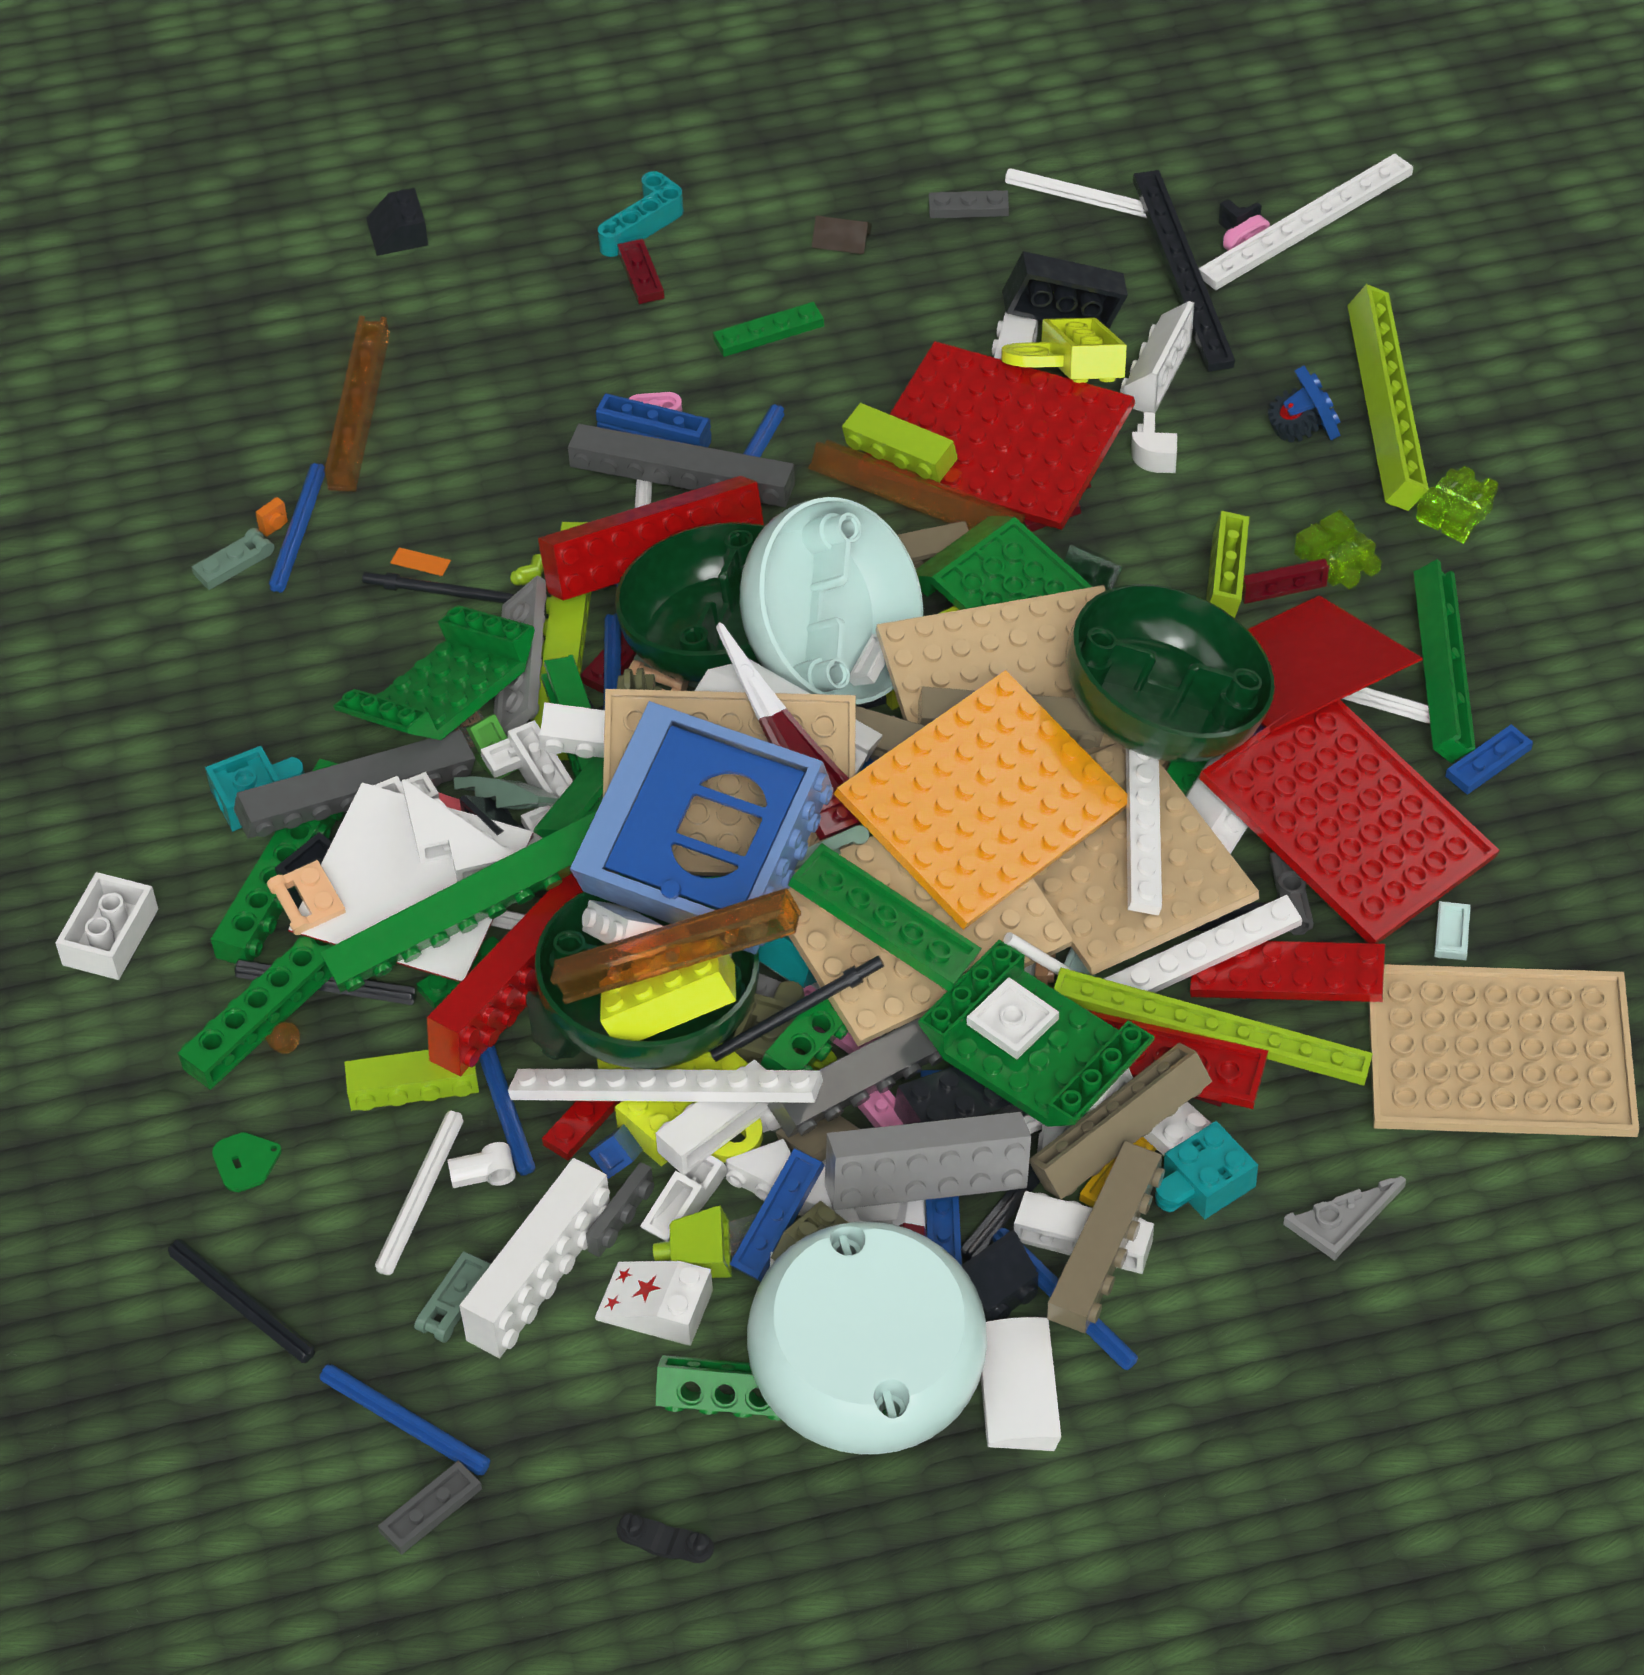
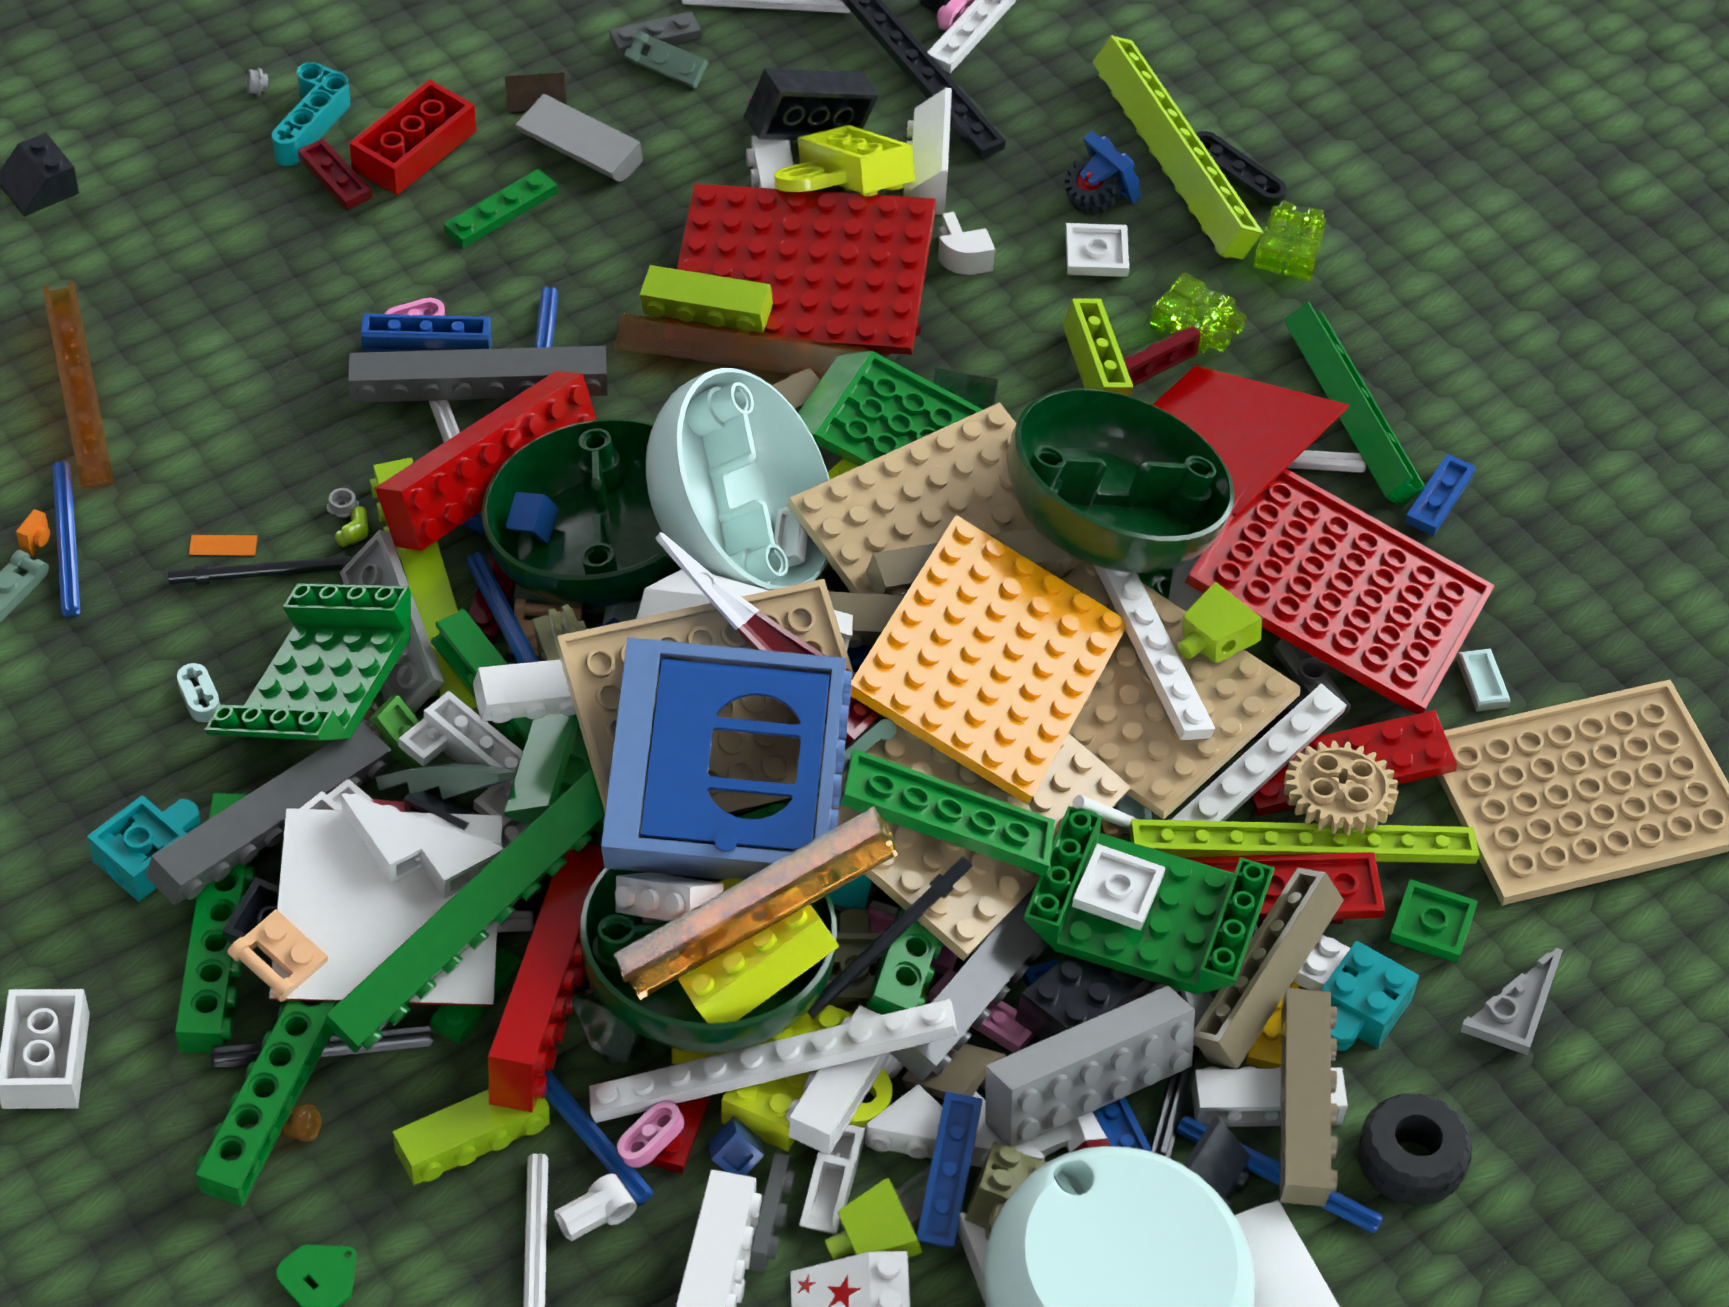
camera: 25 degrees left, 0 degrees up
none -> light aqua beam [177,663,220,723]
none -> light grey plate [246,68,268,97]
none -> light grey plate [326,488,359,518]
none -> red brick [349,79,476,196]
none -> blue panel [506,492,559,543]
none -> light grey brick [515,94,643,181]
none -> bright pink plate [617,1101,684,1167]
none -> sand green plate [623,30,709,89]
none -> white plate [1066,223,1129,277]
none -> lime torso [1177,582,1262,663]
none -> black plate [1196,131,1287,207]
none -> tan gear [1284,741,1398,835]
none -> black tyre [1357,1093,1473,1206]
none -> green plate [1389,879,1478,963]

